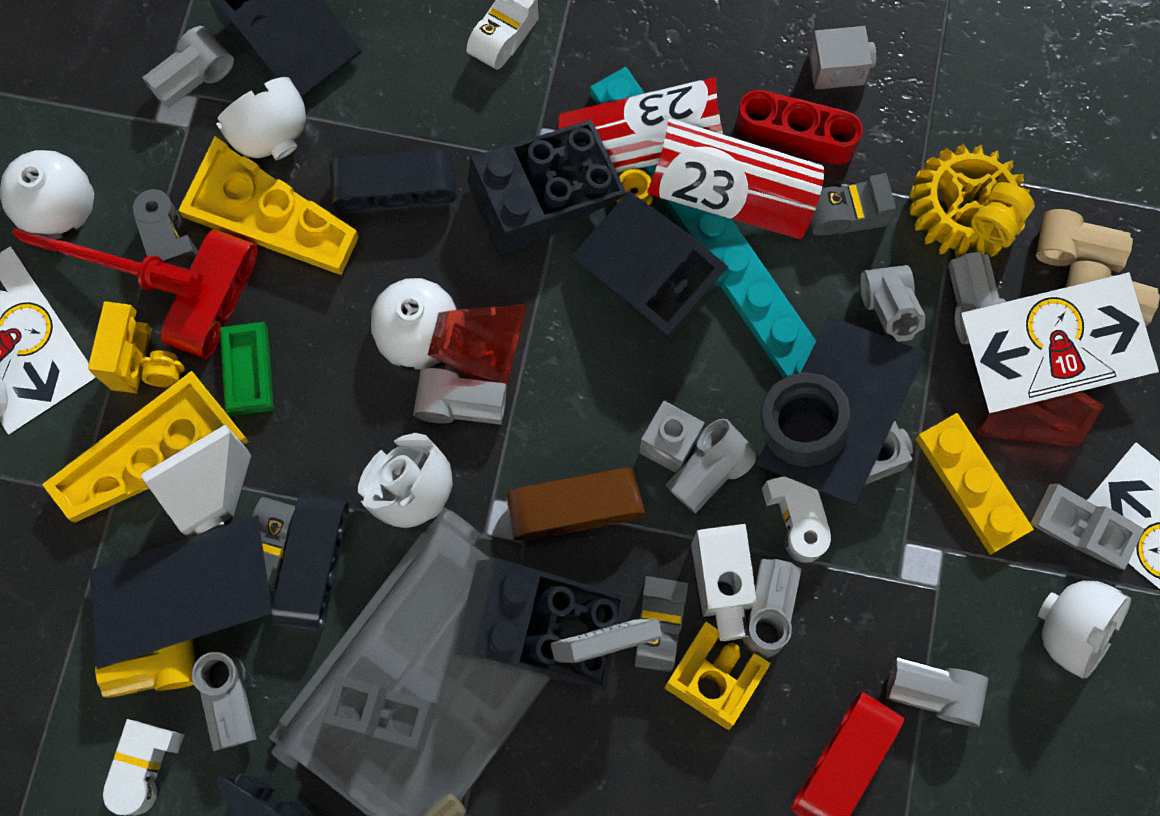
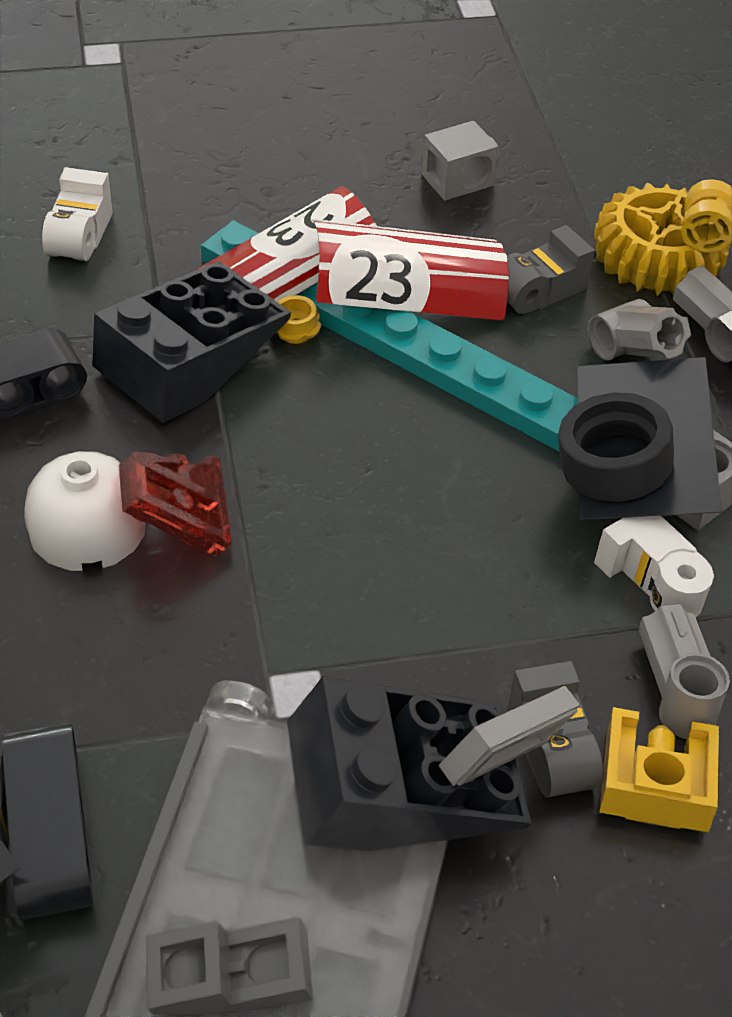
camera: 25 degrees left, 25 degrees down
white cylinder [358,433,453,528] -> none
light grey piece [413,368,507,425] -> none
reddish brown beam [506,468,645,541] -> none
black slope [571,191,729,343] -> none
light grey brick [639,401,705,473] -> none
light grey piece [665,419,757,514] -> none
white torso [691,524,756,641] -> none
red beam [735,90,863,165] -> none

